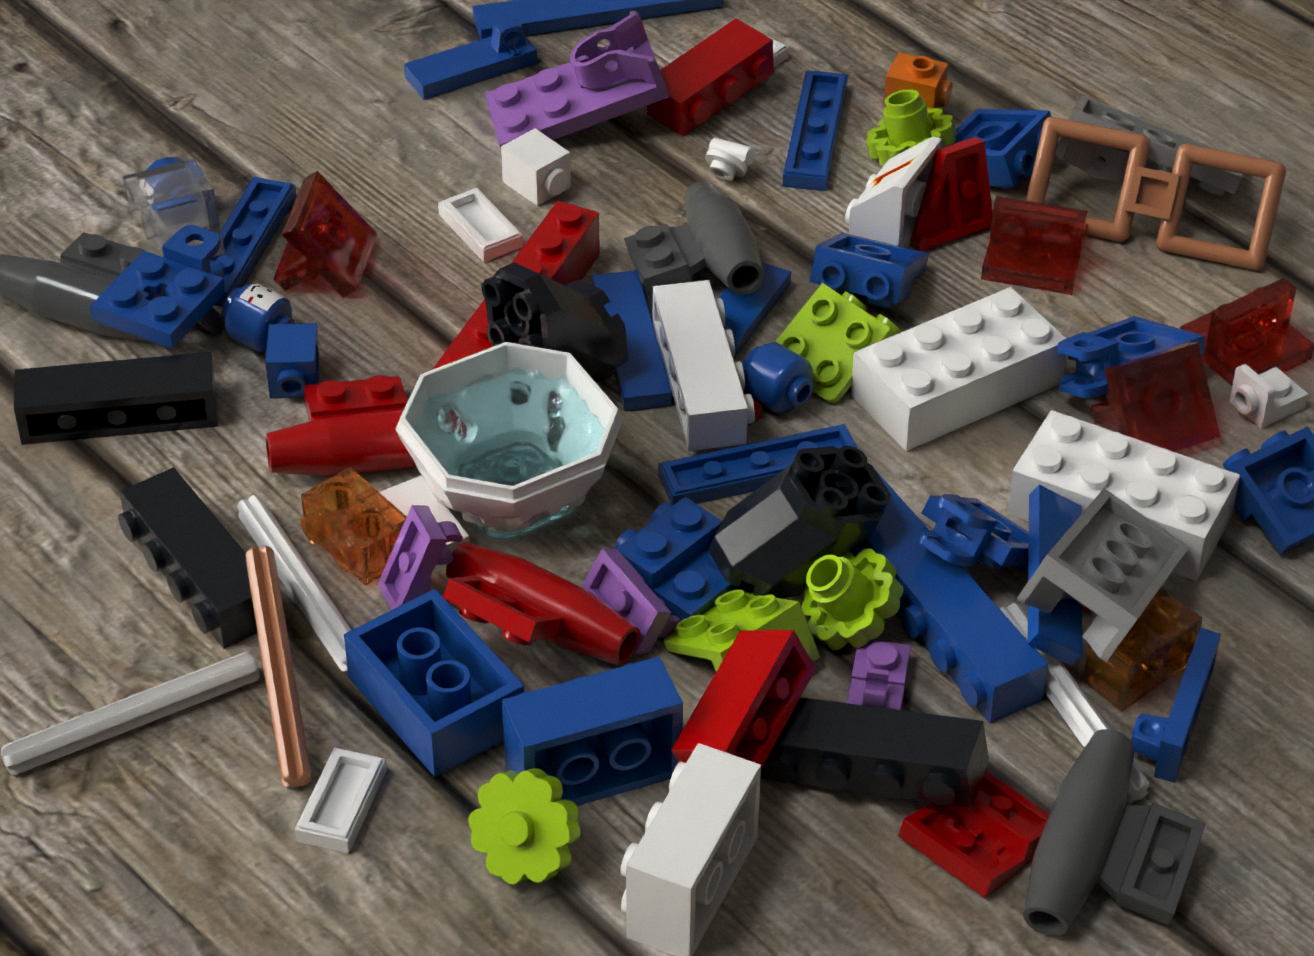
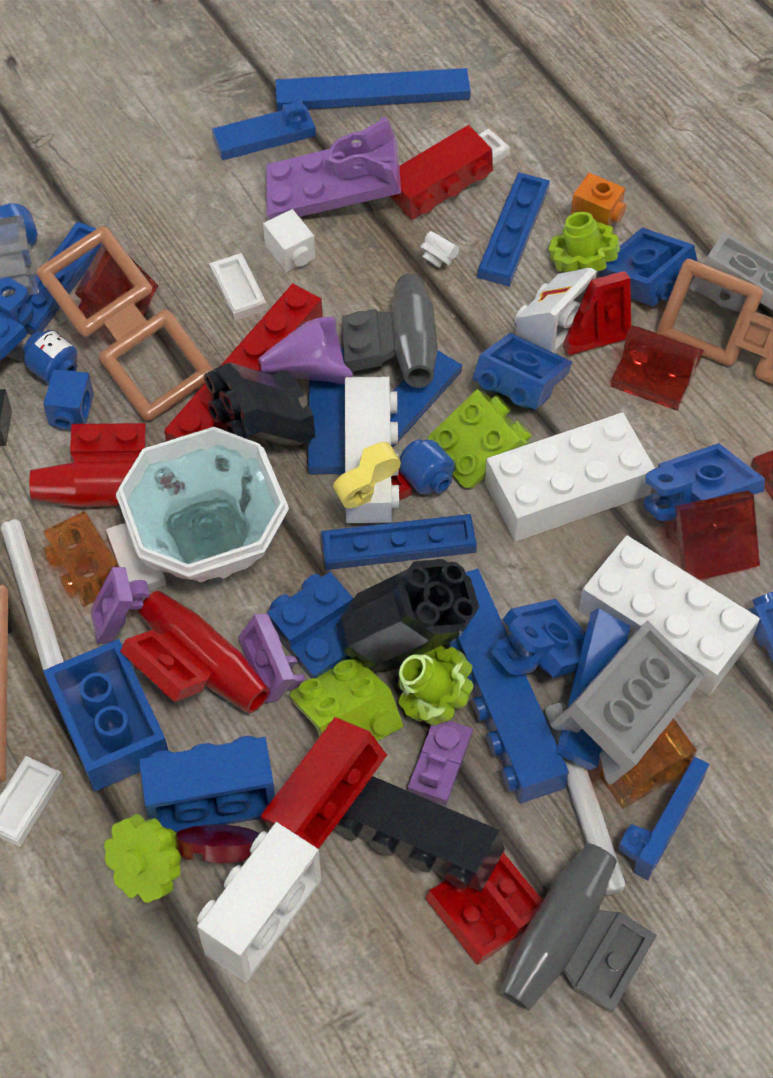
camera: 10 degrees right, 15 degrees up
none -> nougat bar [37,226,213,421]
none -> dark red tile [176,825,260,863]
none -> medium lavender hat [258,317,353,385]
none -> light yellow piece [333,442,401,509]

